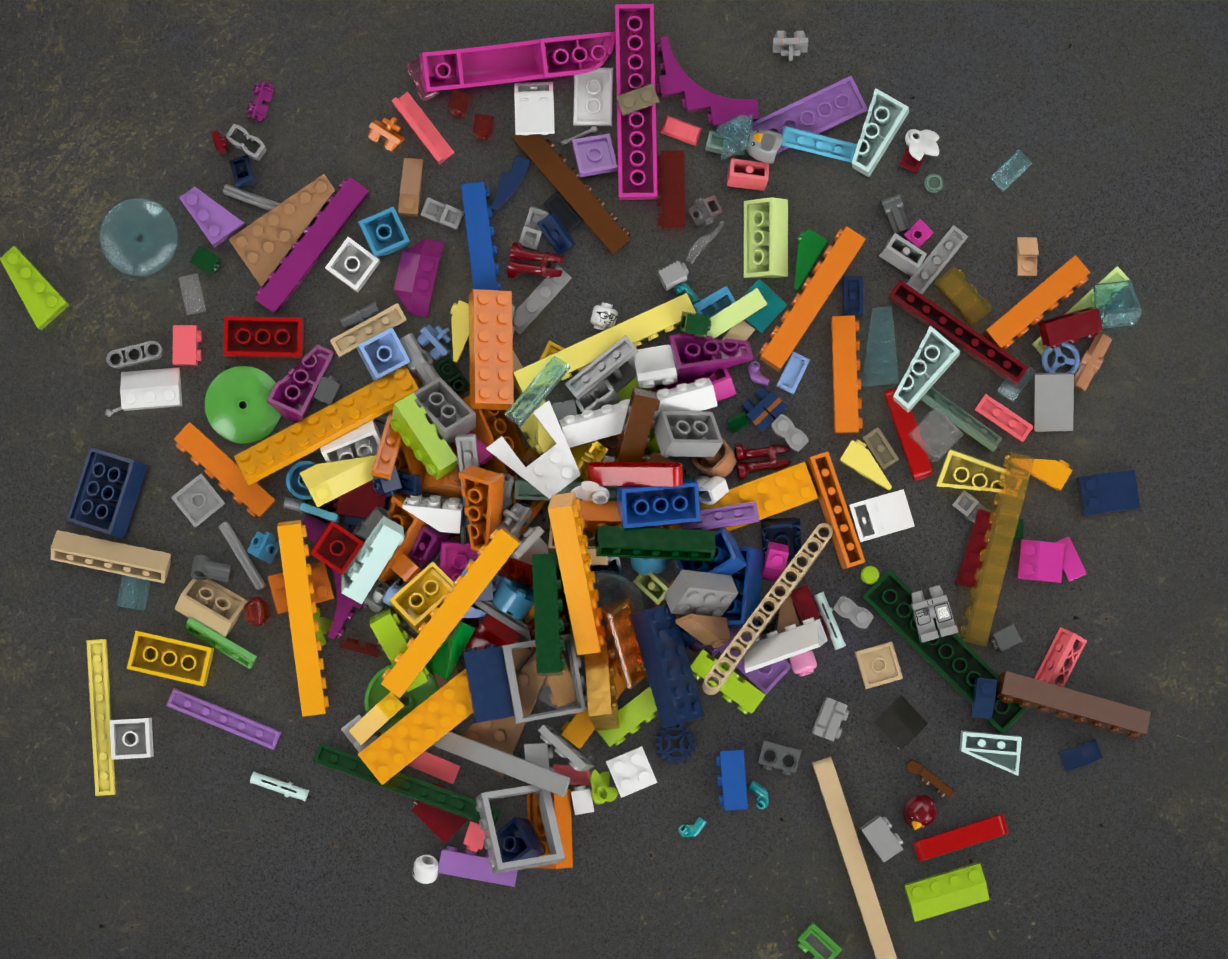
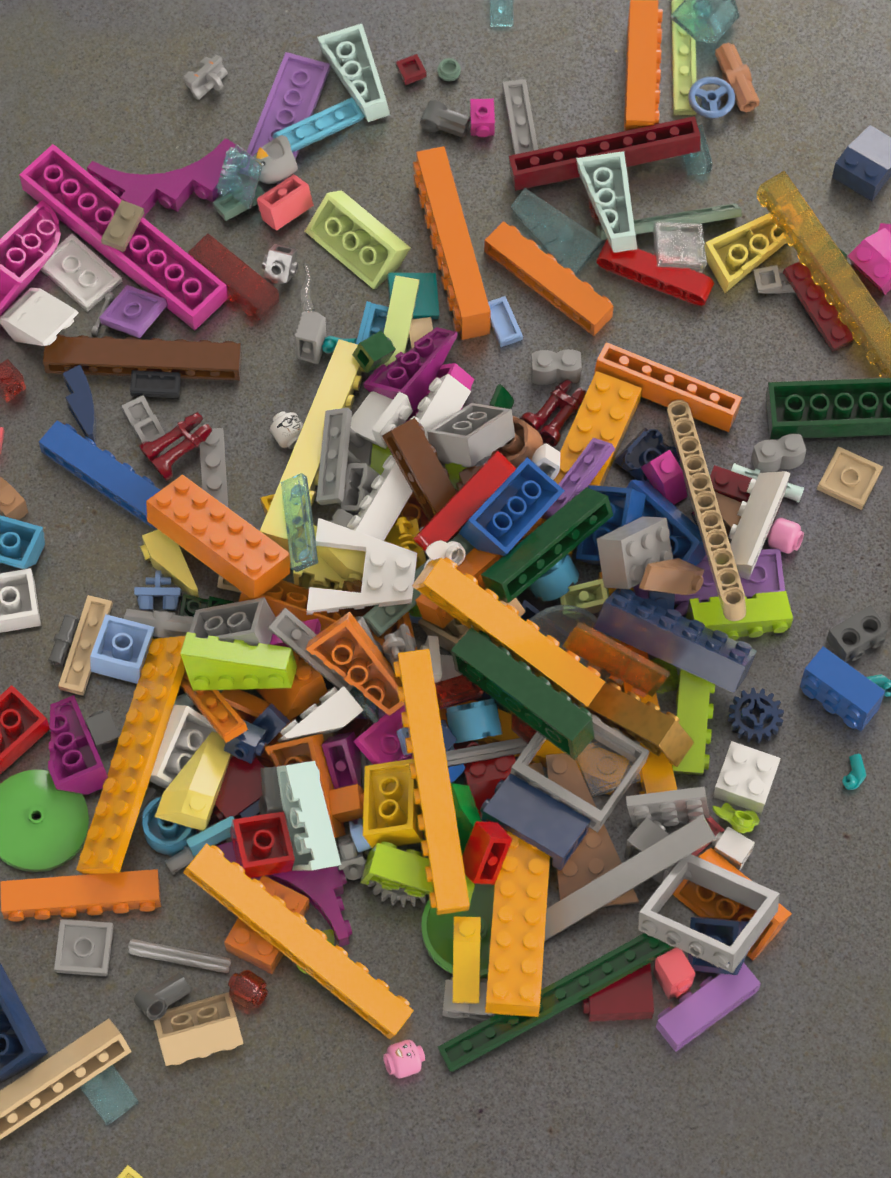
camera: 50 degrees left, 20 degrees down
yellow brick [127,631,214,686] -> none
medium lavender tile [166,688,282,750] -> none
bright green tile [184,617,257,669] -> none
dark azure brick [247,531,280,564] -> none
light aqua pin [250,771,309,802] -> none
clear red plate [340,637,381,658] -> none
magenta wedge [394,238,445,318] -> none
coral tile [408,751,461,784] -> none
white head [412,855,439,884] -> none
light grey slope [419,197,464,230] -> none
dark blue plate [537,212,576,255] -> none
coral tile [660,115,703,146] -> none
dark blue hips [741,386,788,433] -> none
medium lavender arm [747,361,770,387] -> none
green slope [794,229,828,292] -> none
light grey brick [811,697,850,742] -> none
light yellow slope [839,439,892,491] -> none
dark blue plate [843,276,864,316] -> none
white slope [848,489,915,543] -> none
lime piece [860,566,880,585] -> none
dark tan plate [862,427,899,470] -> none
light grey brick [879,233,927,277] -> none
white plate [905,129,940,161] -> none
light grey hips [911,585,958,643] -> none
clear yellow brick [934,266,992,327] -> none
coral plate [974,394,1034,443] -> none
light orange slope [1008,457,1073,491] -> none
light nougat slope [1017,237,1039,276] -> none
light grey tile [1034,373,1074,432] -> none
dark red brick [1038,307,1103,348] -> none
none -> bright pink head [383,1040,425,1078]
none -> red brick [462,821,513,884]

